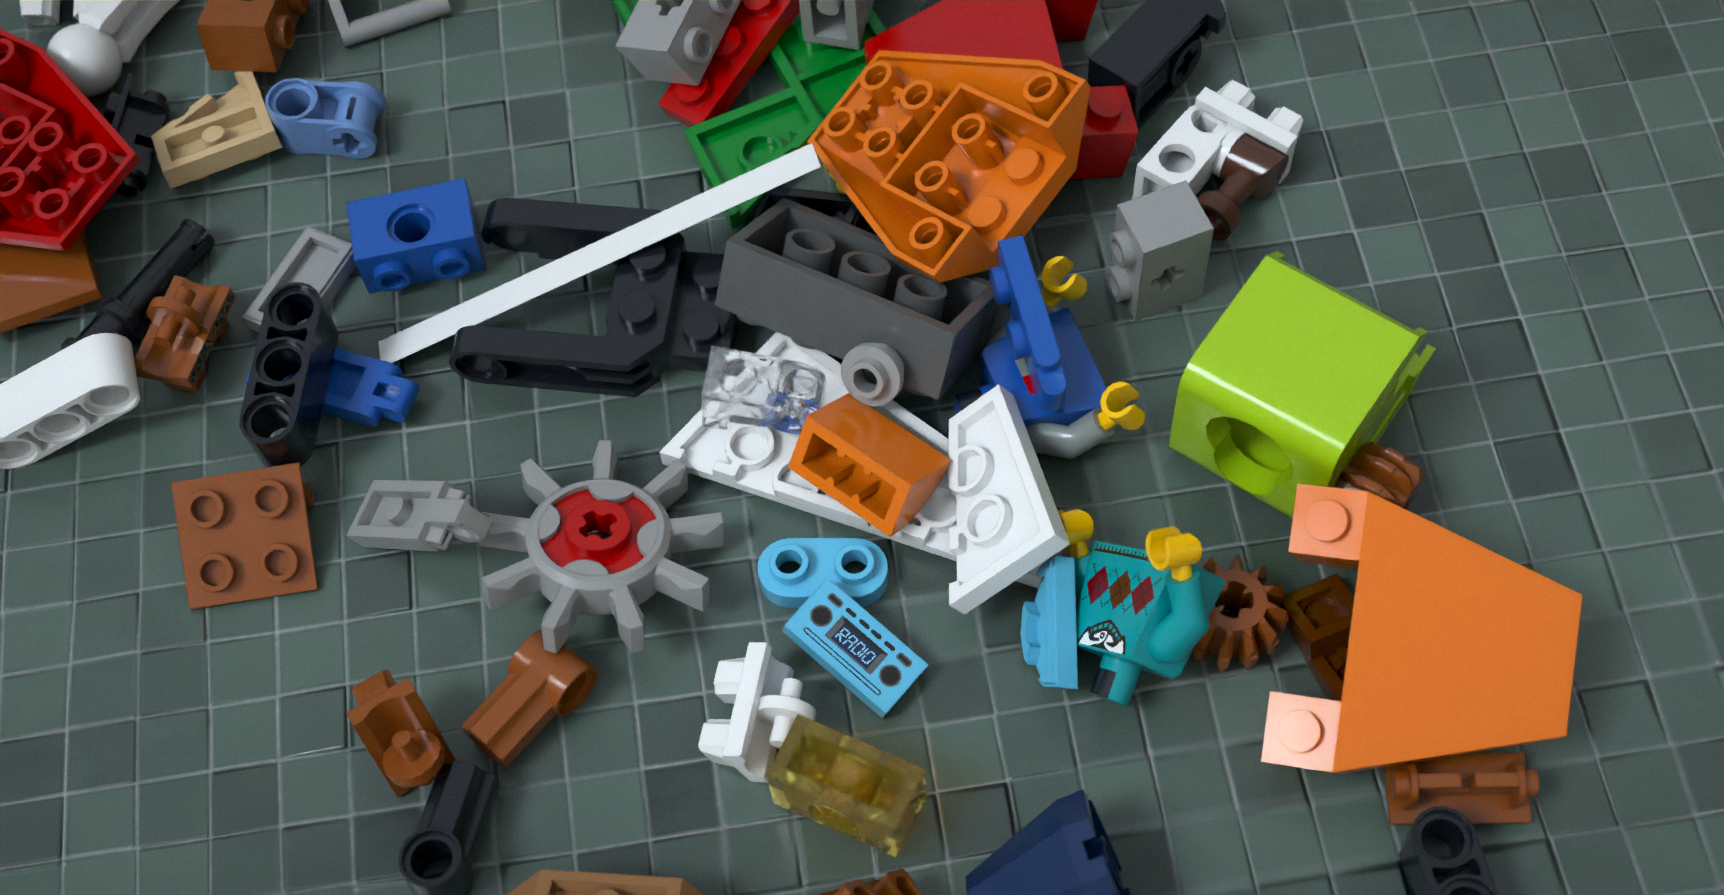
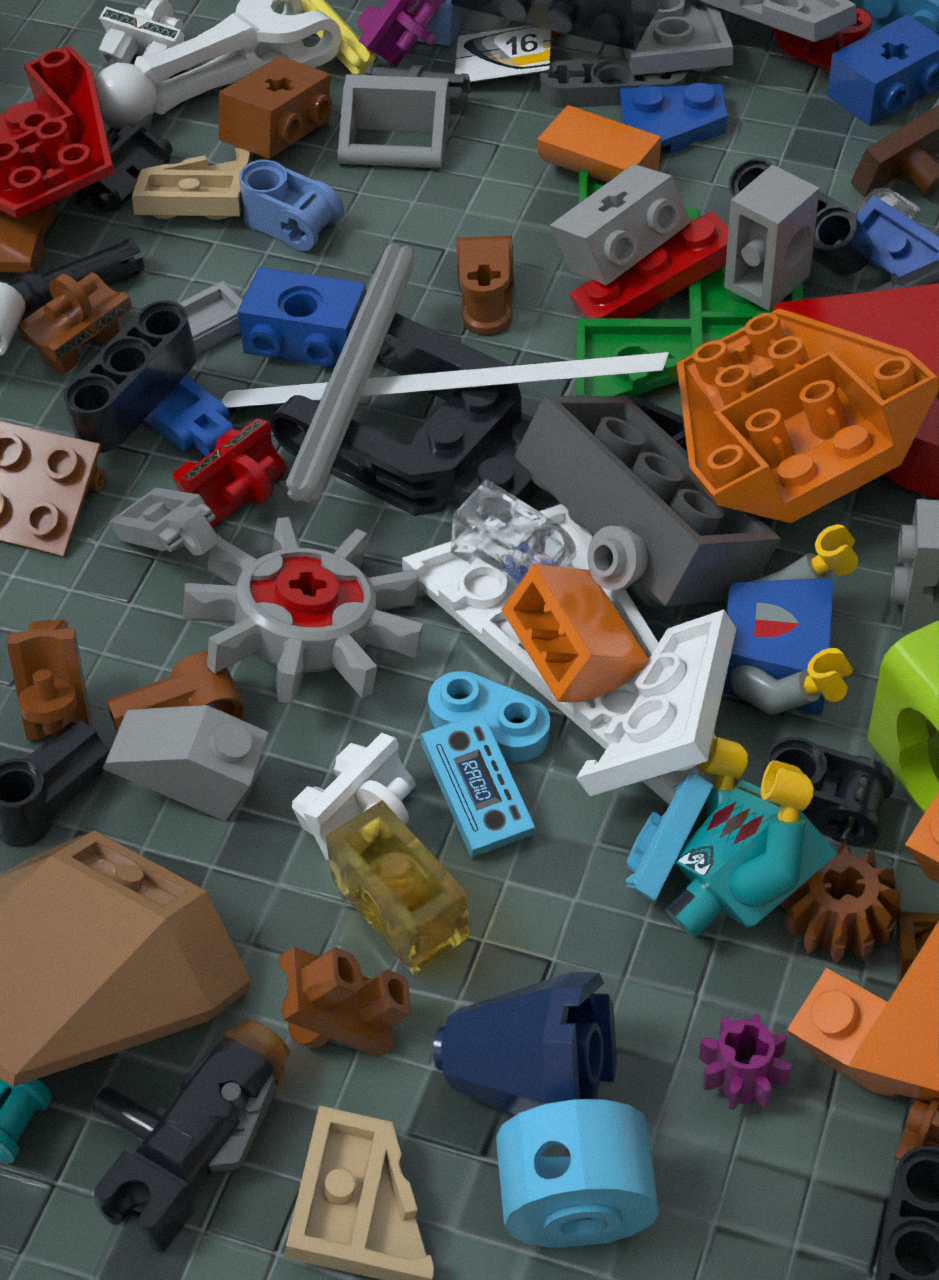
camera: 25 degrees right, 10 degrees down
blue hinge [989,235,1067,412] -> none
none -> light grey slope [103,705,269,821]
none -> red hips [173,418,288,528]
none -> light grey axle [286,243,415,504]
none -> dark orange piece [456,235,514,335]
none -> magenta gear [699,1014,791,1110]
none -> black piece [760,737,895,847]

